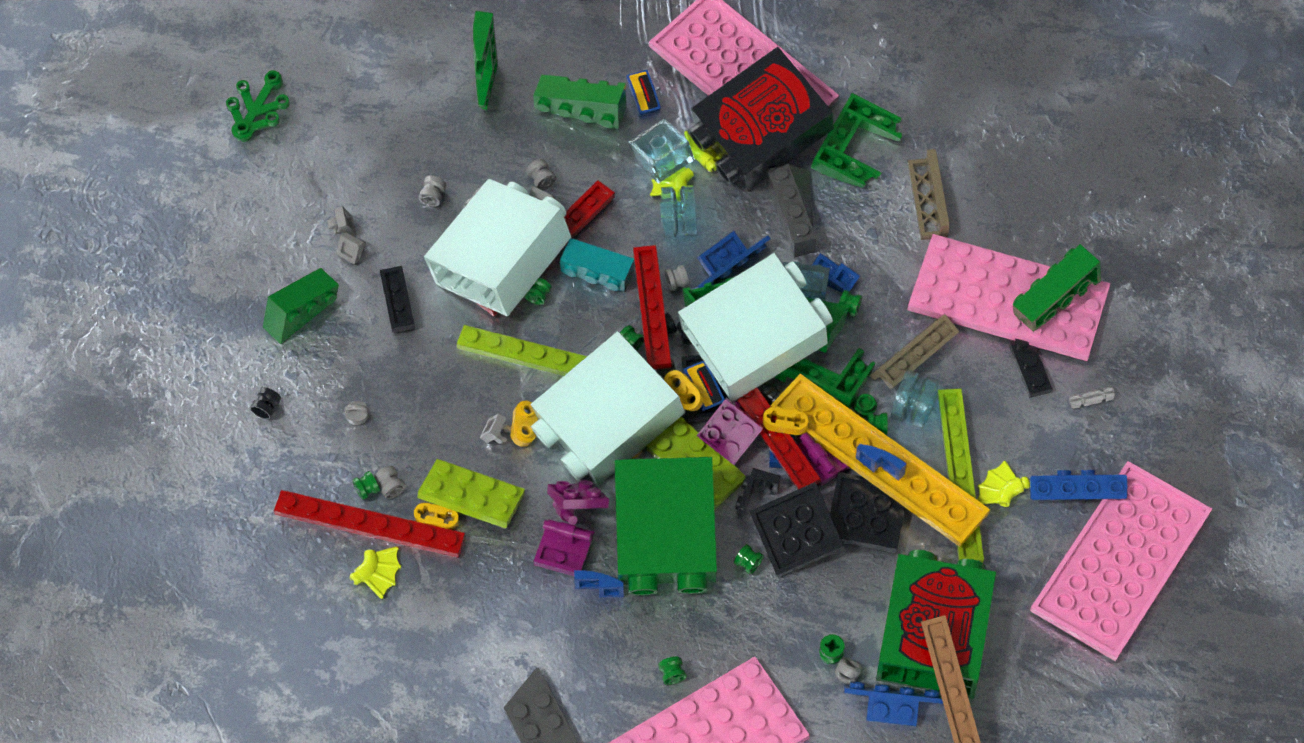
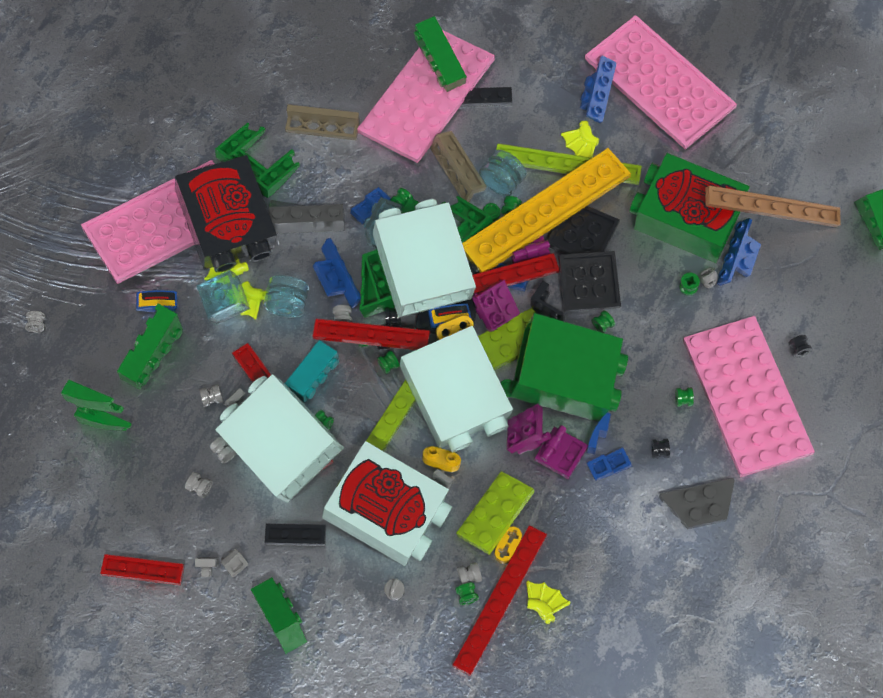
camera: 75 degrees left, 5 degrees up
green plant [226,70,290,142] -> none
black wheel [250,387,281,420] -> none
yellow beam [763,407,808,435] -> none
blue slope [856,444,906,481] -> none
light grey axle [1069,386,1115,409] -> none
none -> red plate [100,554,185,586]
none -> brick [322,441,453,566]
none -> blue slope [587,448,632,481]
none -> black wheel [651,438,670,459]

